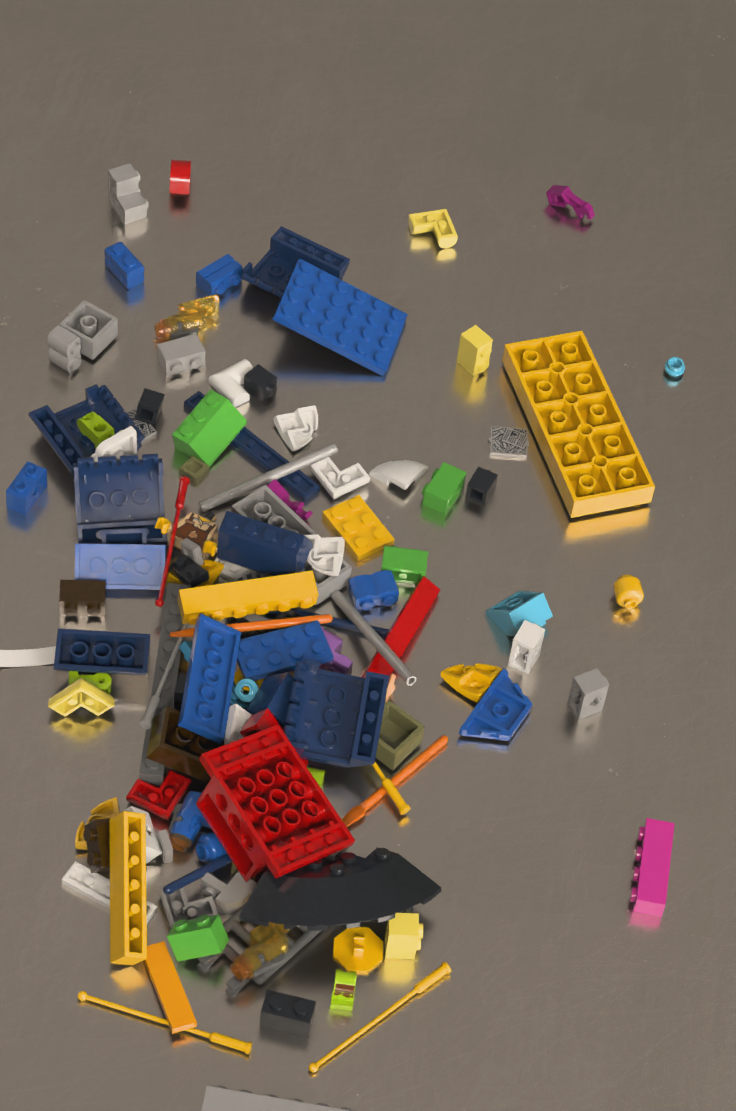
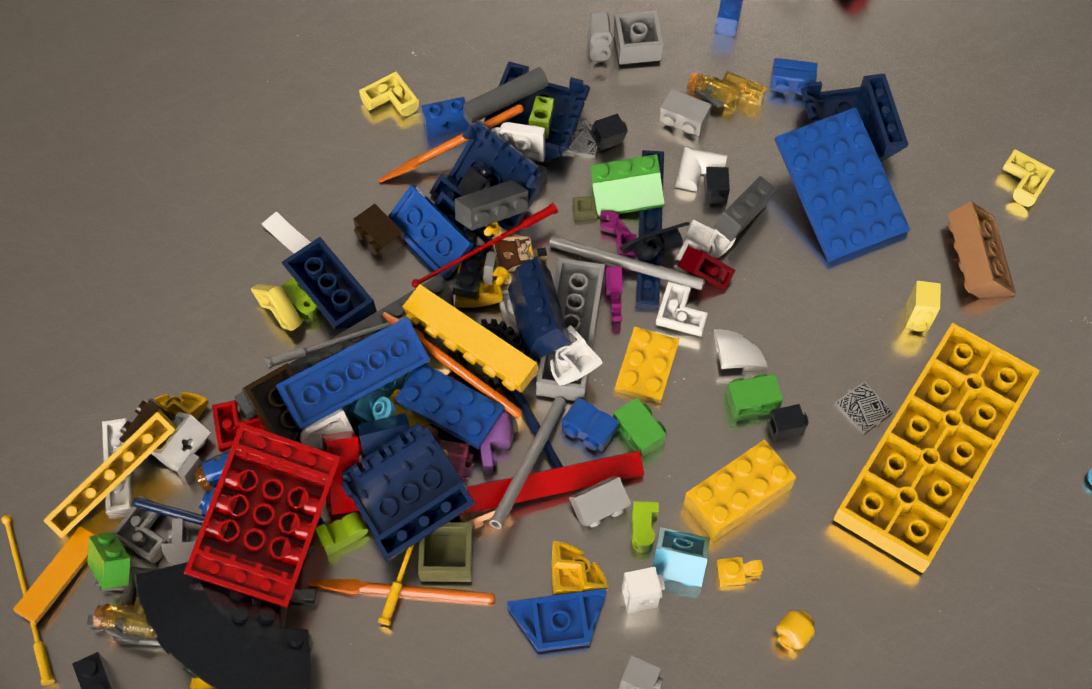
camera: 55 degrees right, 10 degrees up
none -> orange piece [378,104,524,183]
none -> dark grey brick [455,180,528,230]
none -> black brick [457,165,497,195]
none -> dark grey brick [463,67,548,124]
none -> light grey brick [569,476,631,528]
none -> magenta piece [600,211,637,259]
none -> black panel [620,222,690,263]
none -> lime leg [632,501,659,553]
none -> dark red slope [678,246,736,291]
none -> yellow brick [683,439,796,542]
none -> dark grey brick [714,176,777,241]
none -> yellow plate [716,557,763,587]
none -> medium nougat slope [948,201,1016,299]

